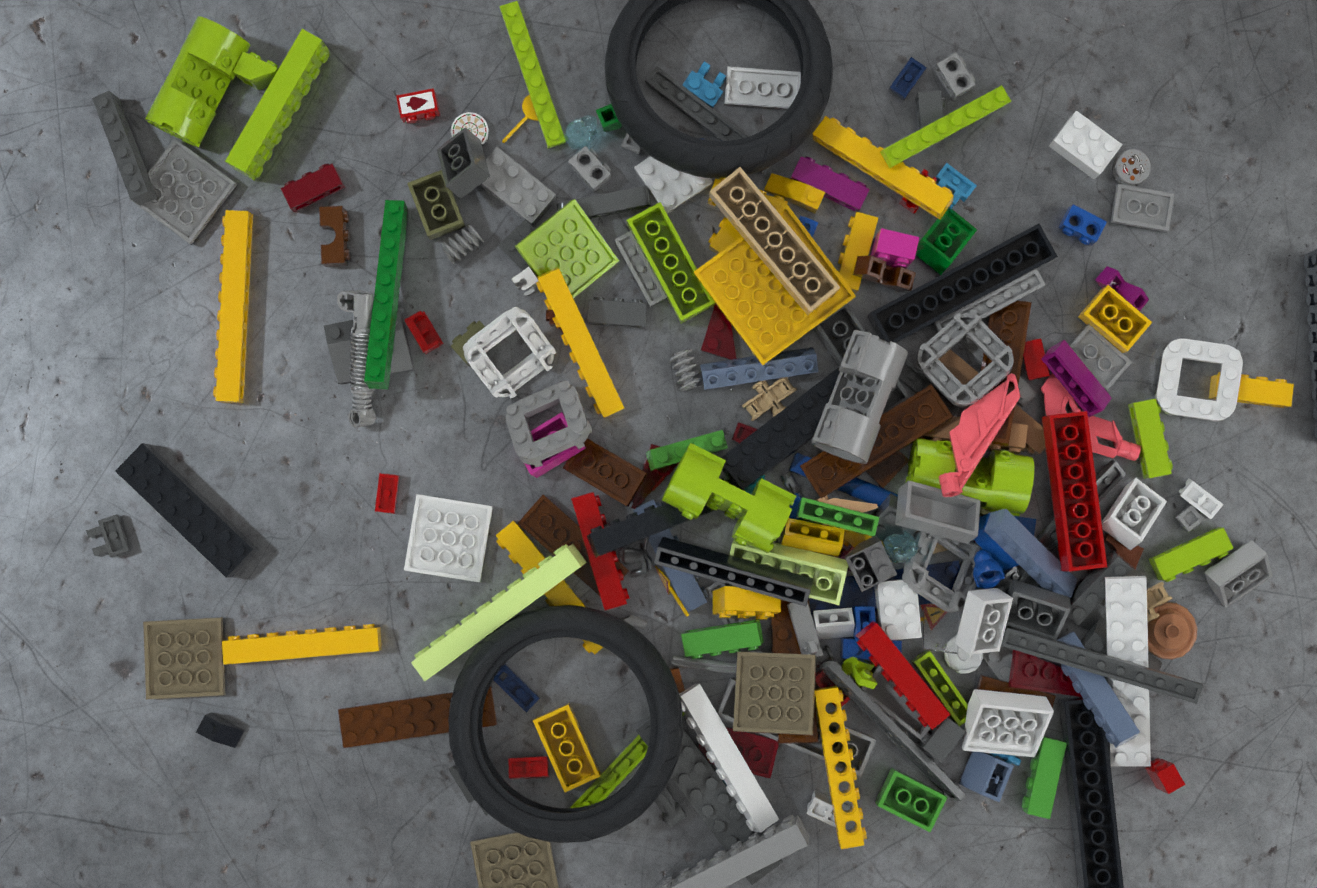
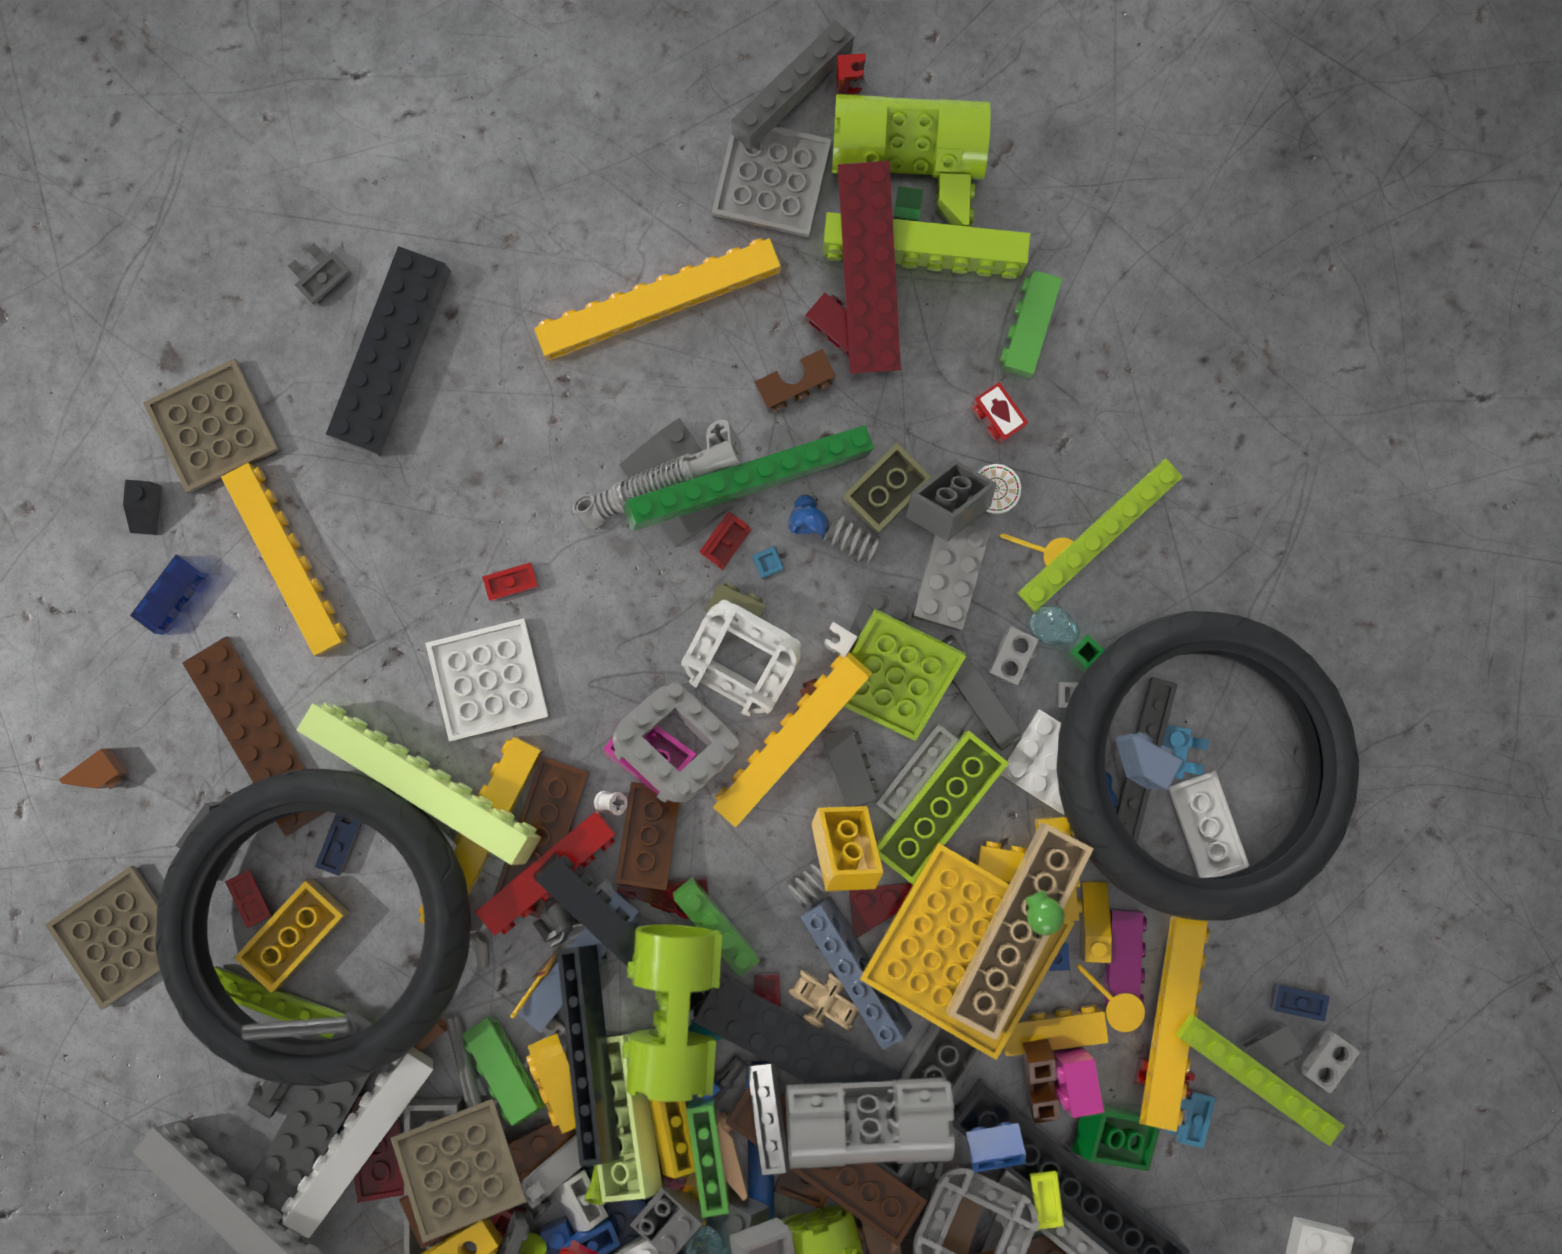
camera: 70 degrees right, 0 degrees up
none -> dark orange slope [59,748,128,789]
none -> clear blue brick [130,554,209,635]
none -> dark grey axle [242,1016,351,1040]
none -> lime pin [584,1165,605,1205]
none -> white bush [594,791,628,815]
none -> plate [747,1063,790,1175]
none -> dark azure tile [752,546,785,579]
none -> blue piece [788,495,829,540]
none -> yellow brick [811,806,883,891]
none -> red hinge [836,53,866,95]
none -> dark red plate [838,161,901,374]
none -> green brick [893,186,923,221]
none -> brick [966,1122,1026,1173]
none -> bright green brick [999,270,1062,379]
none -> bright green piece [1025,890,1065,935]
none -> neon yellow tile [1030,1171,1064,1230]
none -> yellow piece [1077,964,1145,1032]
none -> sand blue slope [1116,732,1182,790]

